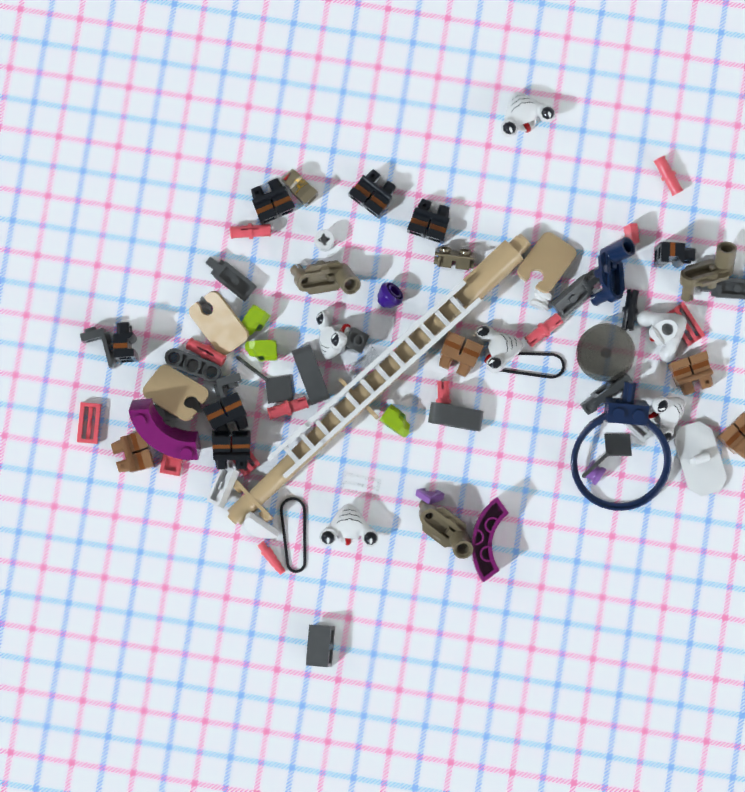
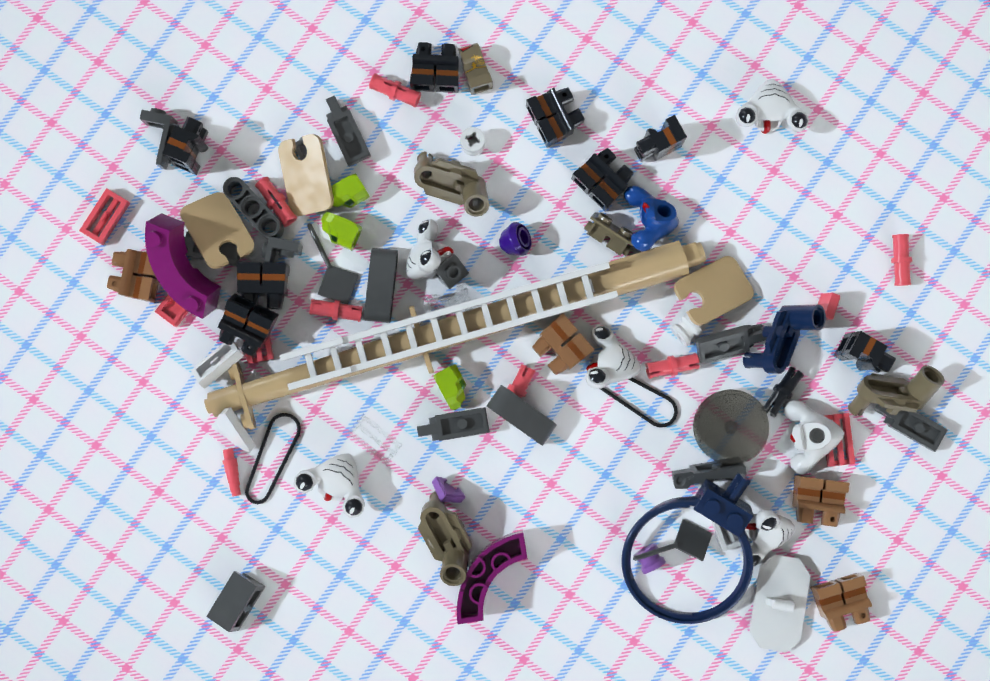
camera: 20 degrees right, 0 degrees up
none -> dark grey hinge [417,407,490,441]
none -> blue head [624,185,680,252]
none -> black hips [634,114,687,162]

